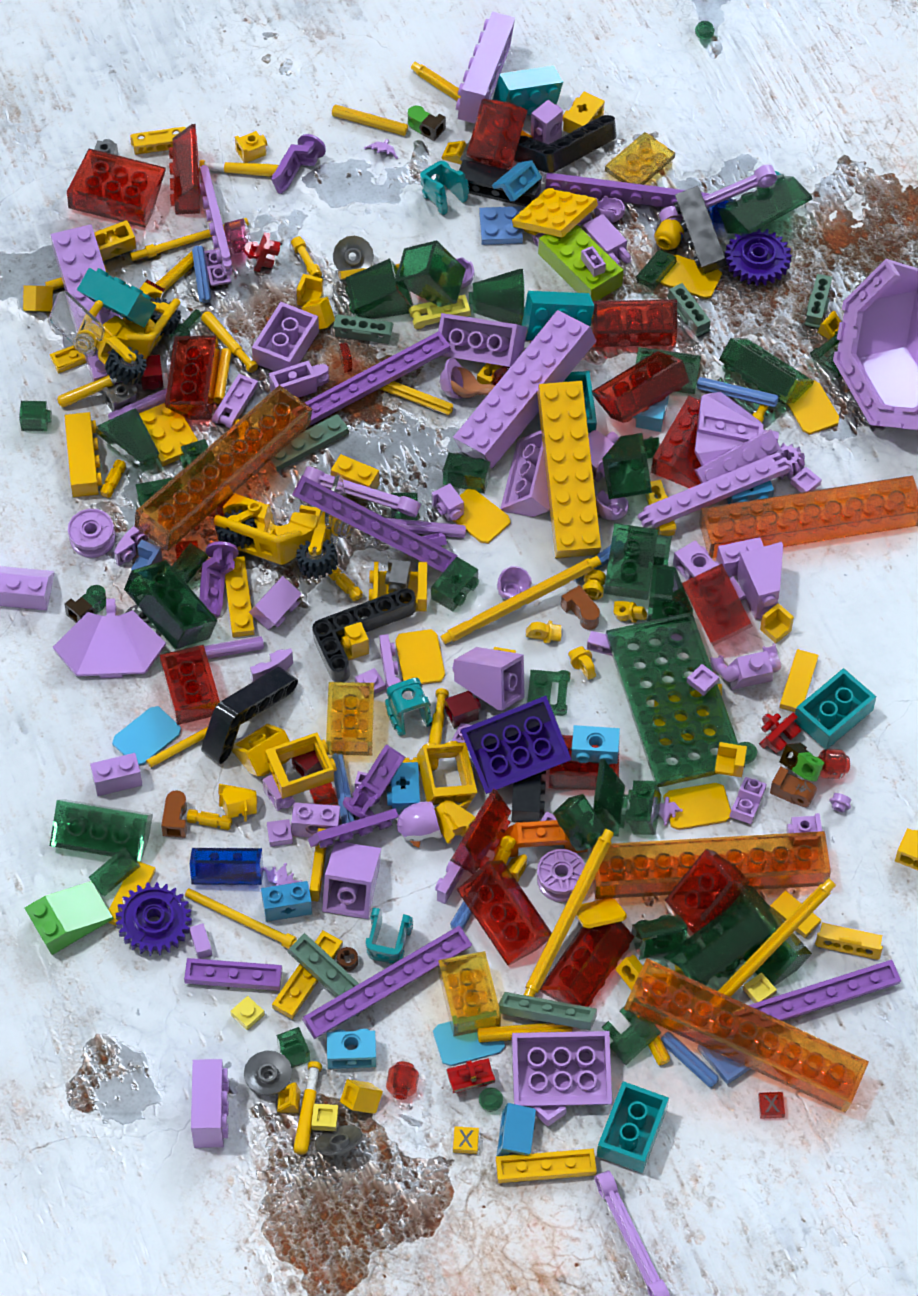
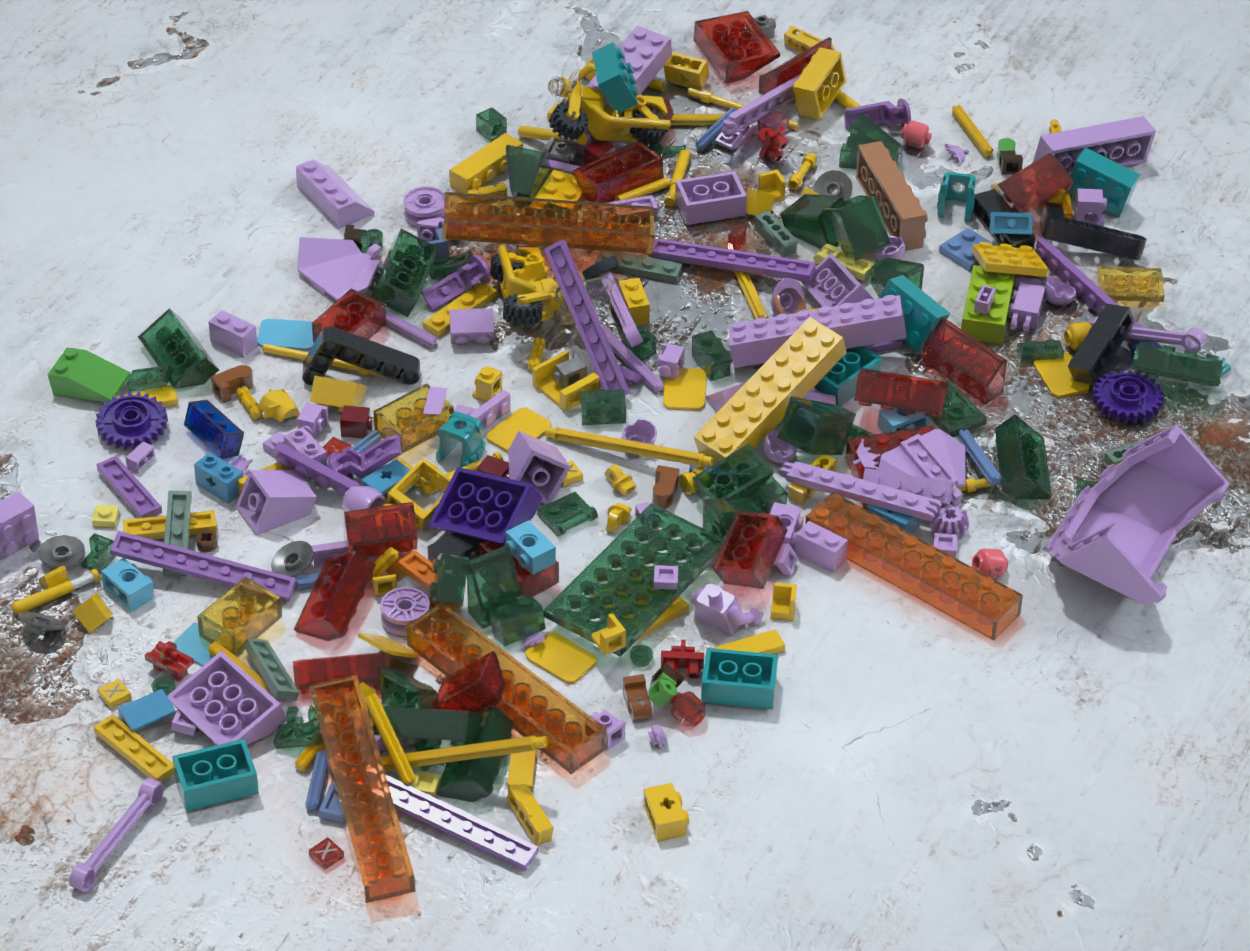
camera: 50 degrees right, 15 degrees down
yellow bar [185,888,297,949] -> none
yellow brick [234,131,268,163] -> none
lavender slope [250,648,293,682] -> none
yellow window [265,732,337,799] -> none
lavender hinge [269,360,329,405] -> none
light yellow plate [311,1104,339,1131] -> none
black beam [312,588,416,683] -> none
teal piece [366,908,413,964] -> none
clear red head [386,1061,419,1100] -> none
yellow piece [523,829,614,997] -> none
yellow brick [562,91,605,133] -> none
yellow piece [613,601,647,623] -> none
sand green piece [667,283,711,337] -> none
lavender slope [729,777,767,824] -> none
lavender slope [736,542,783,620] -> none
yellow piece [783,380,839,435] -> none
none -> flat silver dish [271,540,314,577]
none -> yellow axle [365,694,416,785]
none -> lavender sticker [423,386,448,414]
none -> black bush [582,256,619,281]
none -> yellow brick [793,47,847,121]
none -> clear green slope [839,113,903,169]
none -> lavender piece [853,439,881,470]
none -> nougat brick [856,141,928,251]
none -> coral head [901,120,932,149]
none -> coral head [972,548,1008,579]

